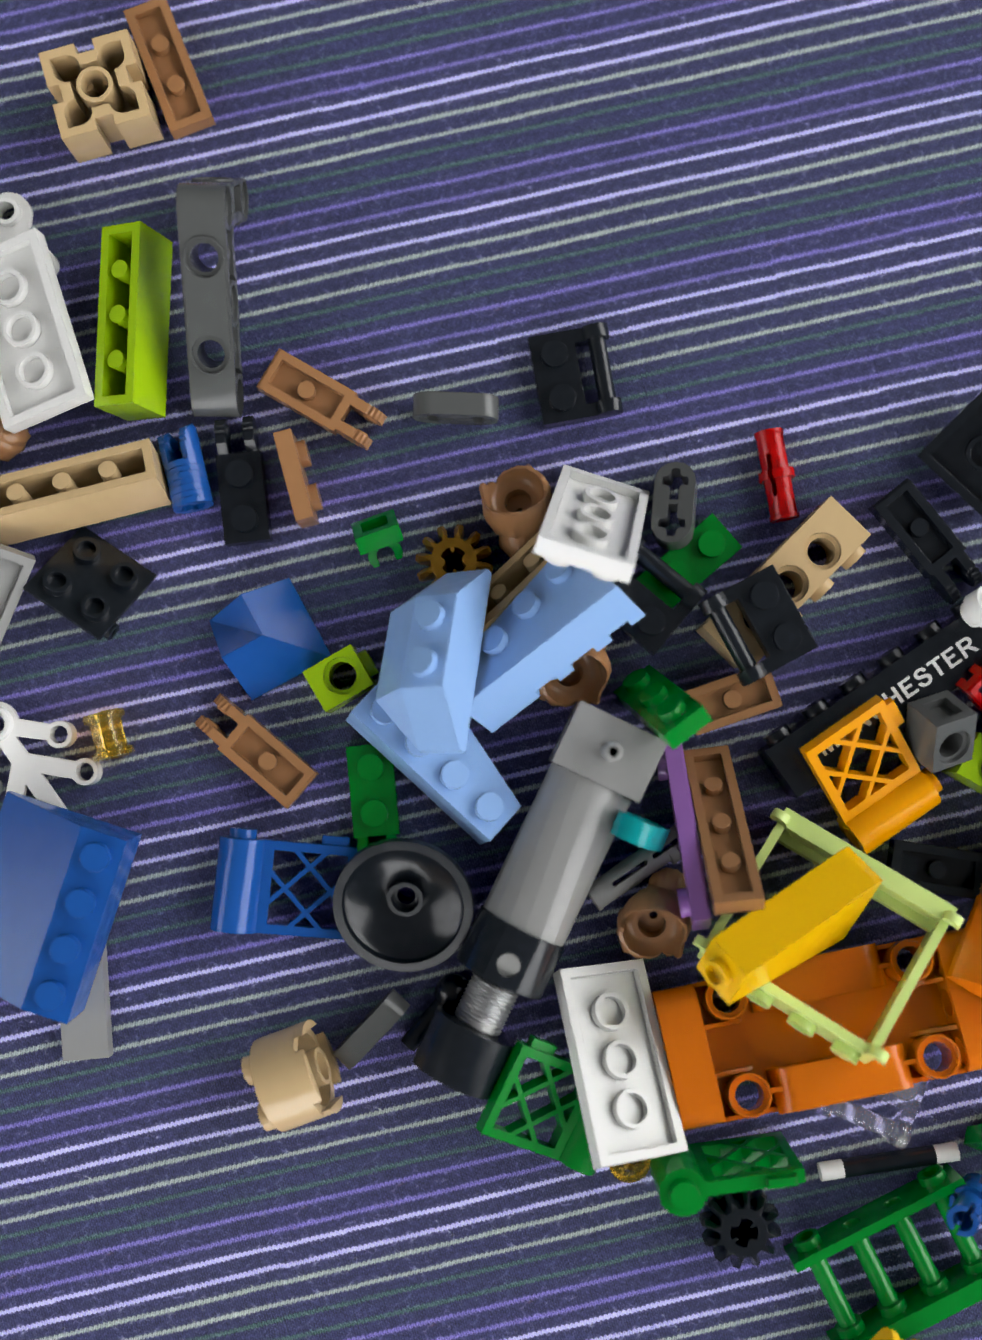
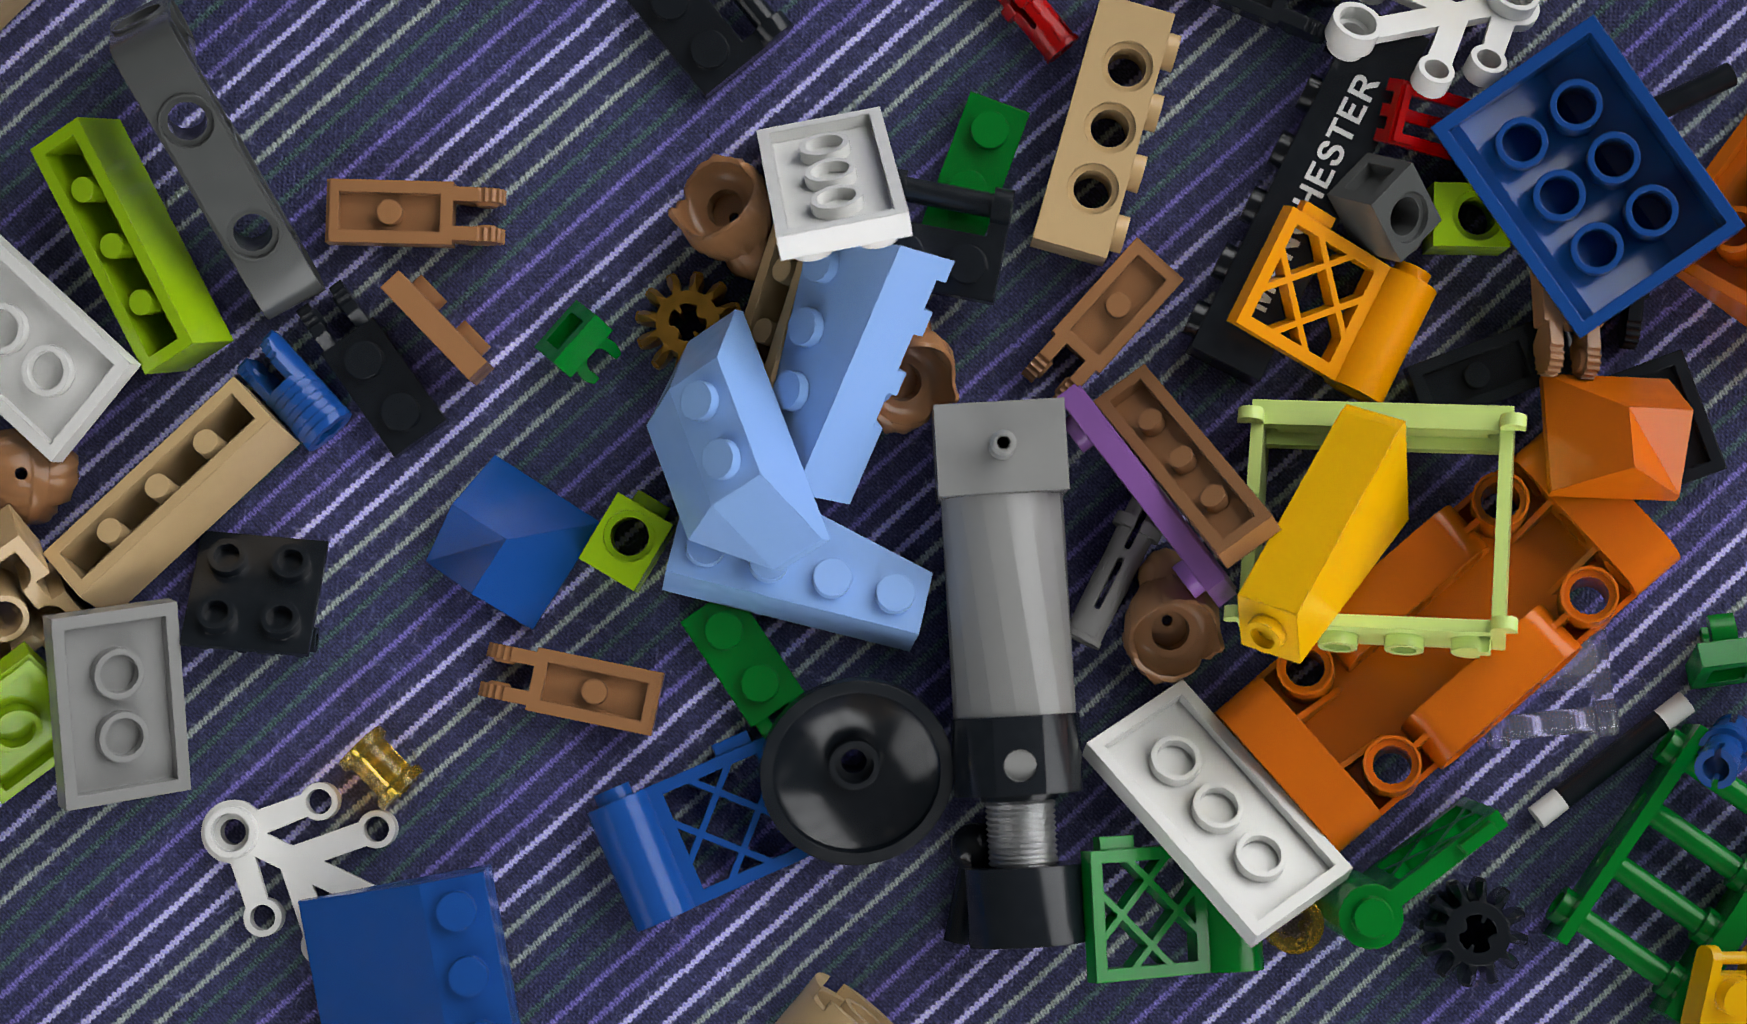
camera: 30 degrees left, 0 degrees up
dark grey beam [333,988,410,1070] -> none
dark grey beam [413,391,499,425] -> none
teal beam [610,810,671,852] -> none
green plate [613,665,712,750] -> none
dark grey beam [651,462,698,551] -> none
black plate [698,564,818,687] -> none

